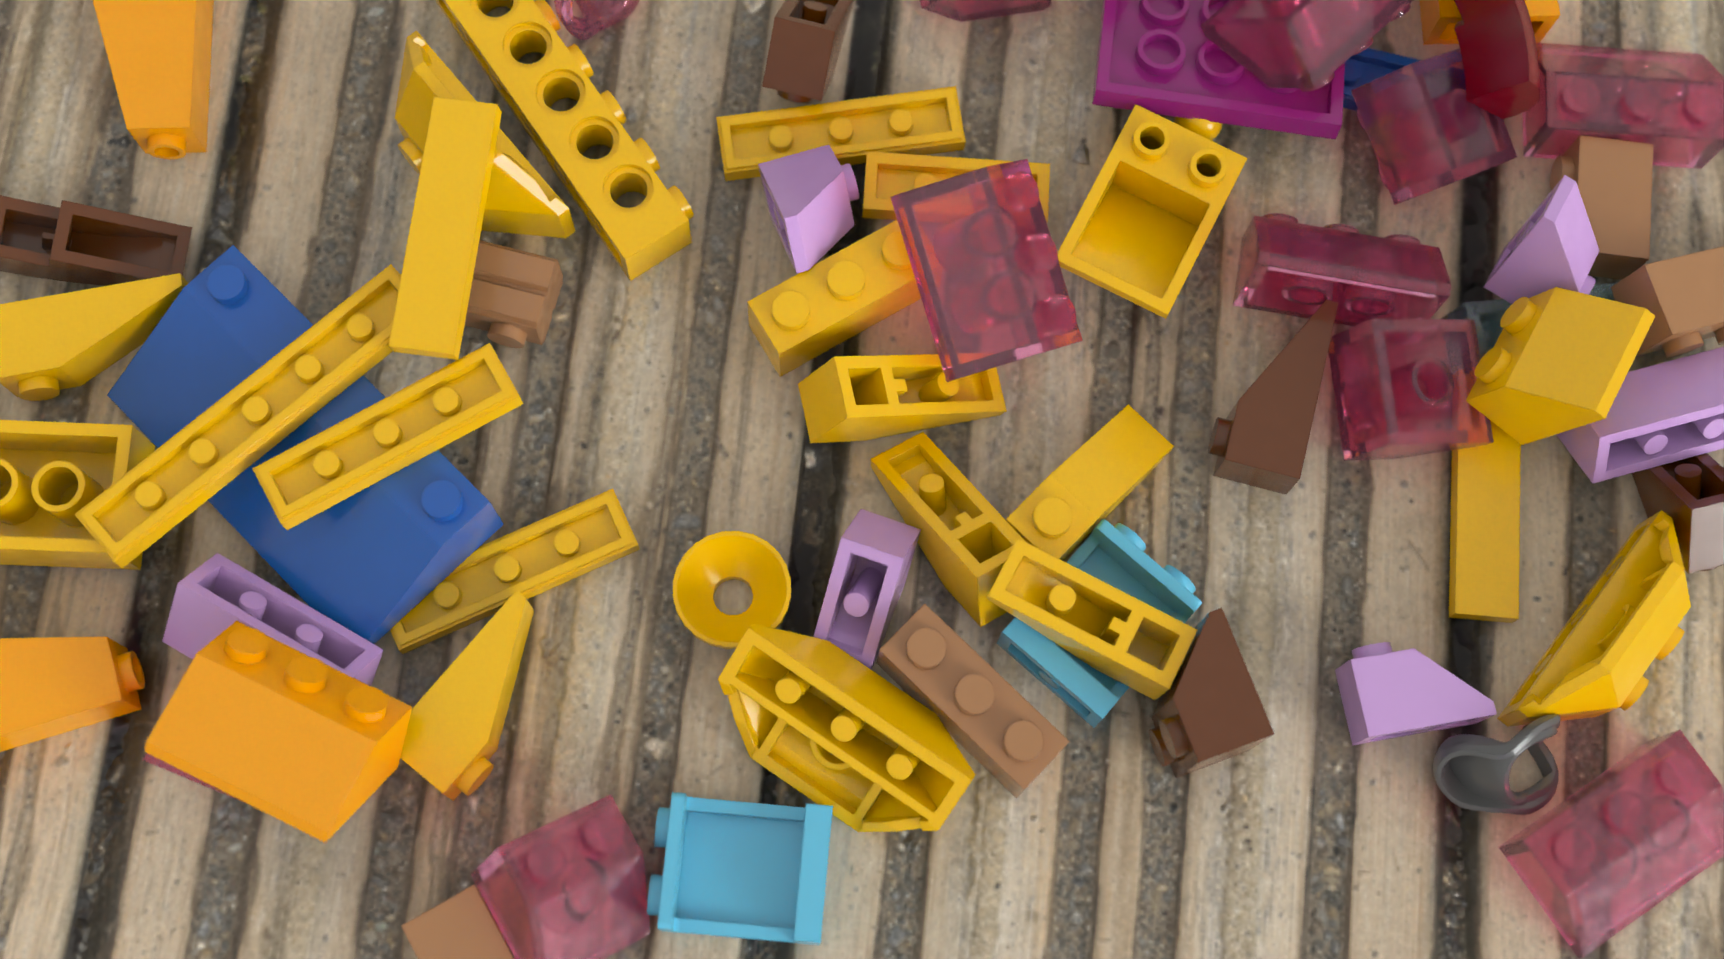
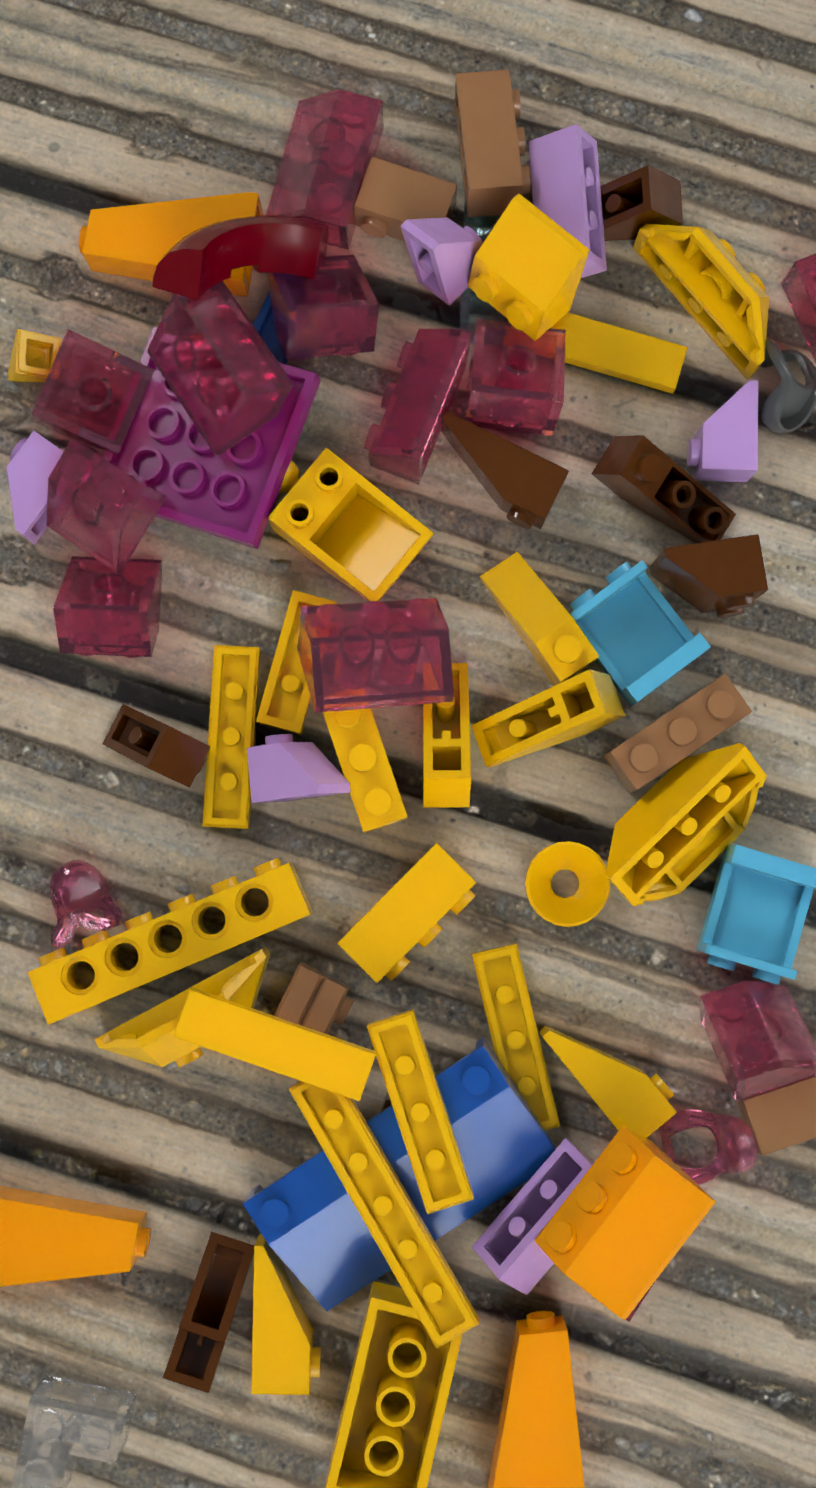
camera: 70 degrees left, 10 degrees up
lavender slope [813,509,921,670] -> none
yellow slope [987,538,1198,700] -> none
none -> yellow brick [337,843,477,983]
none -> reddish brown slope [592,435,736,543]
none -> clear pink piece [660,1109,758,1185]

